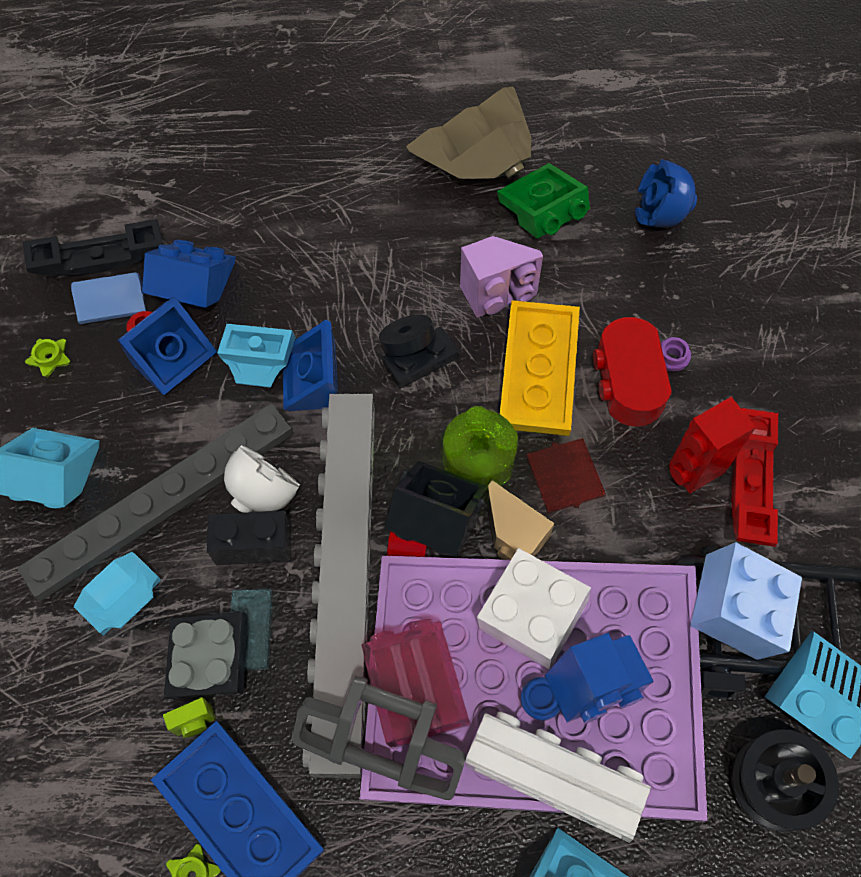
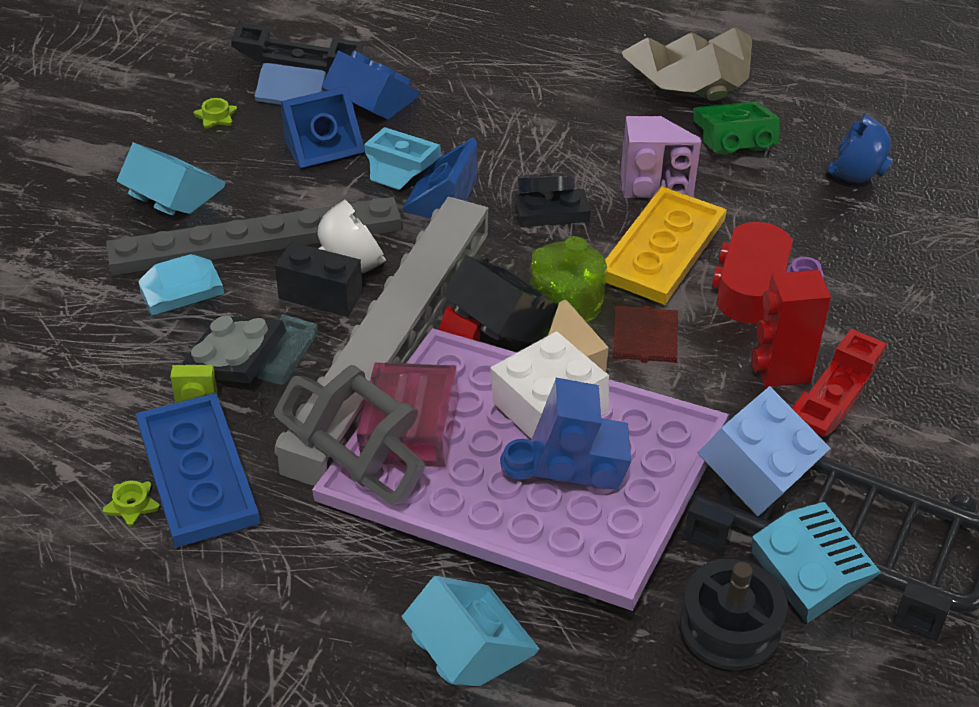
camera: 20 degrees right, 20 degrees down
white brick [465,712,651,843] -> none

